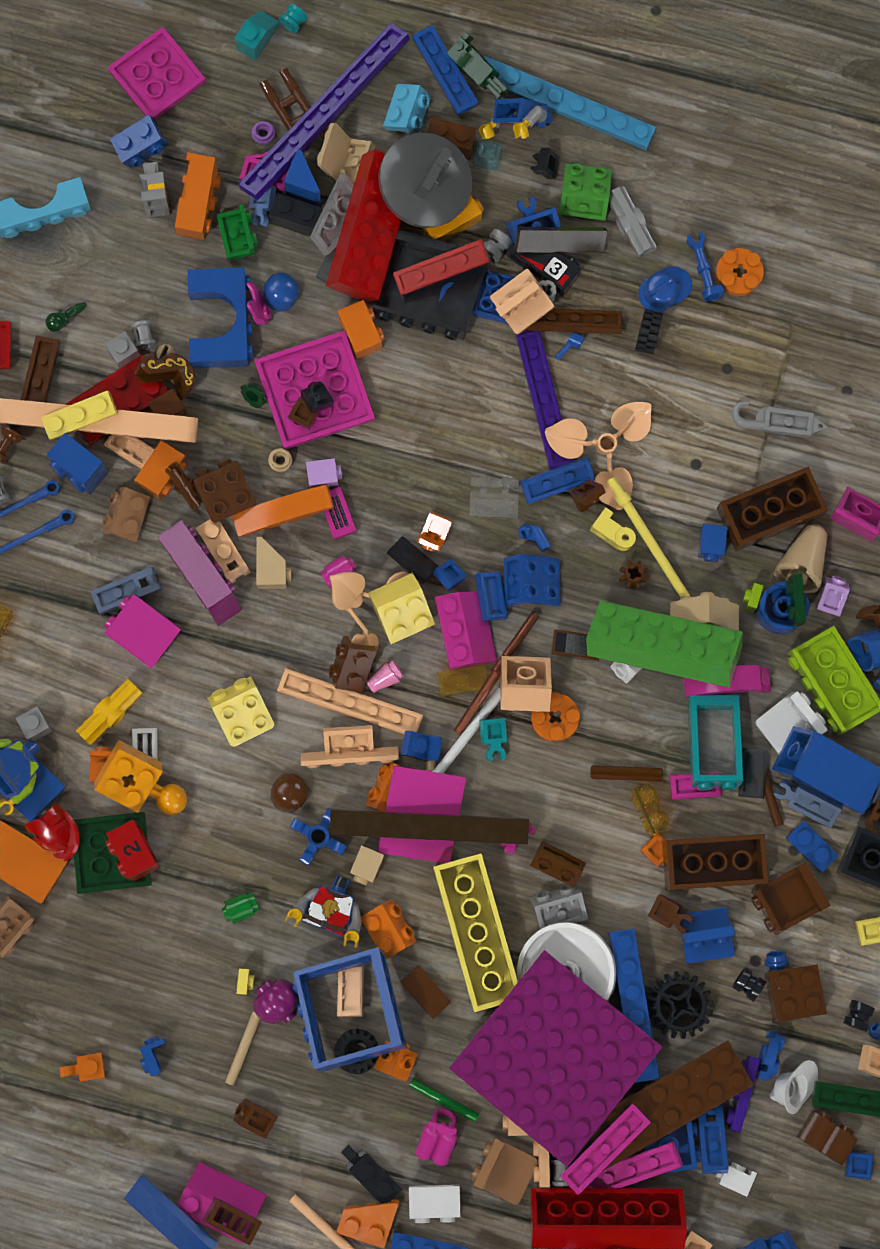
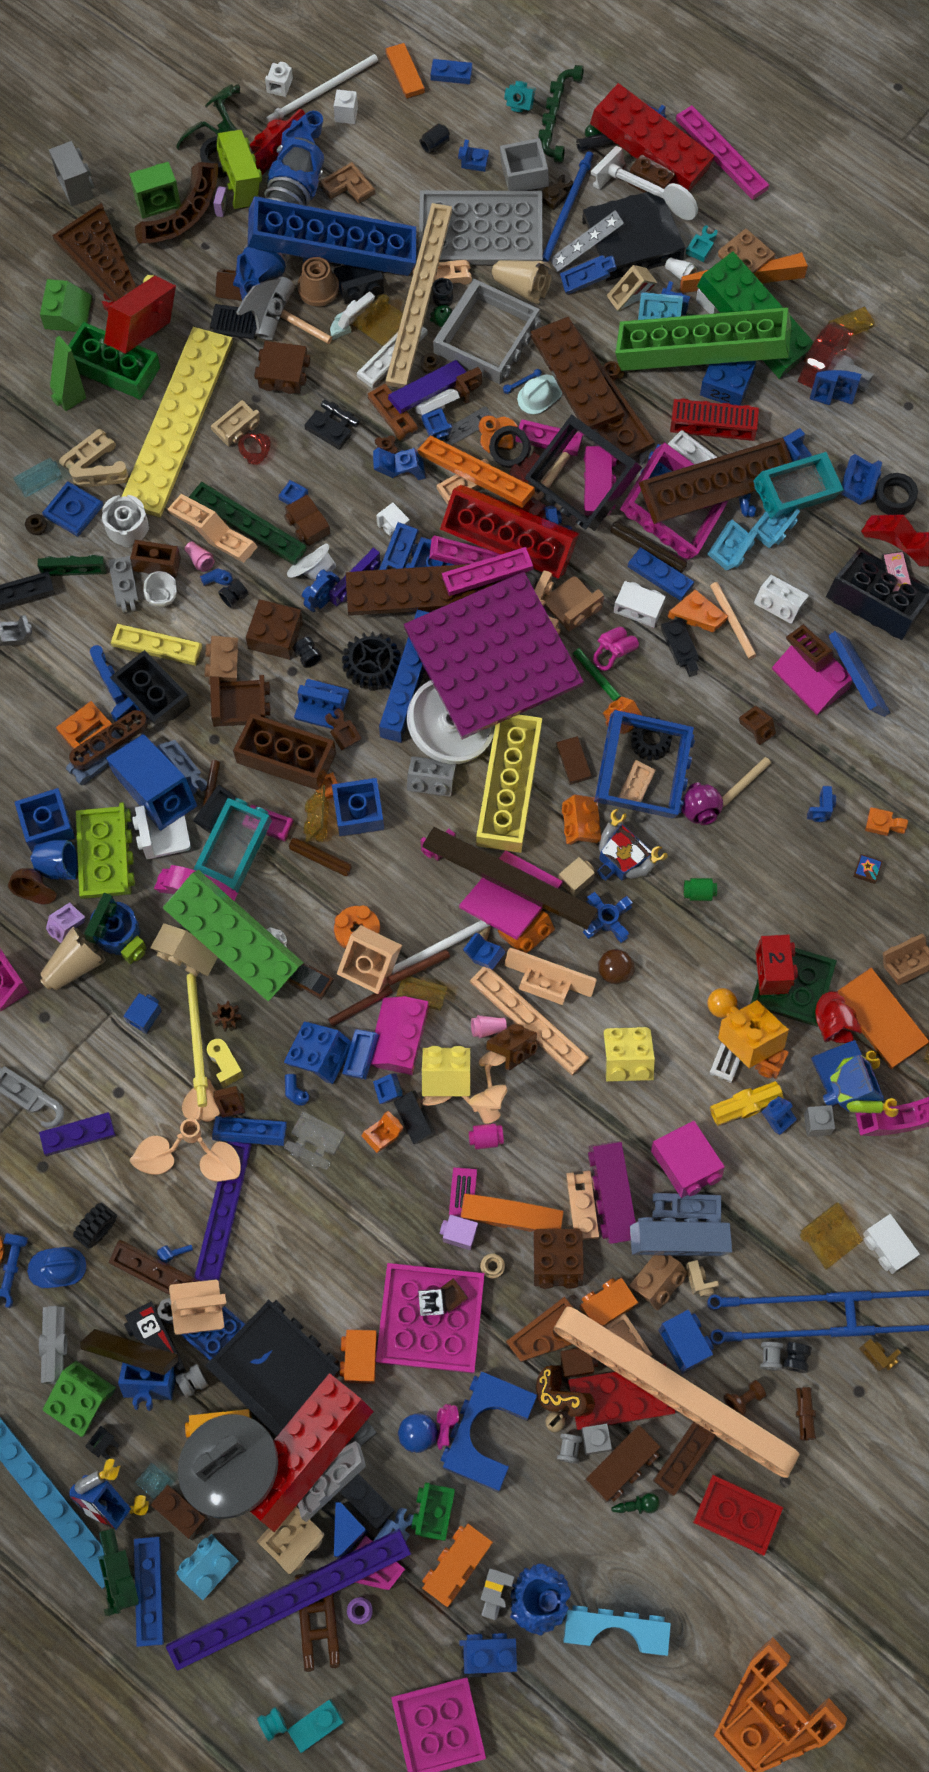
camera: 150 degrees left, 10 degrees down
light yellow plate [41,391,118,441] -> none
reddish brown pin [165,462,203,509] -> none
light yellow plate [236,969,254,995] -> none
dark green animal [240,383,267,408] -> none
tan slope [256,537,292,589] -> none
red tile [393,239,490,296] -> none
teal plate [479,718,507,761] -> none
reddish brown bracket [530,841,586,888] -> none
reddish brown brick [716,466,828,552] -> none
blue plate [764,951,789,971] -> none
blue plate [785,821,839,873] -> none
none -> dark purple plate [39,1112,116,1157]
none -> medium nougat bracket [205,636,238,685]
none -> blue brick [332,778,384,836]
none -> dark orange wing [506,1297,573,1362]
none -> blue hair [510,1563,571,1636]
none -> reddish brown brick [584,1425,660,1503]
none -> sand blue brick [630,1217,732,1256]
none -> tan bracket [685,1260,719,1297]
none -> blue bracket [762,1097,797,1135]
none -> tile [853,854,883,884]

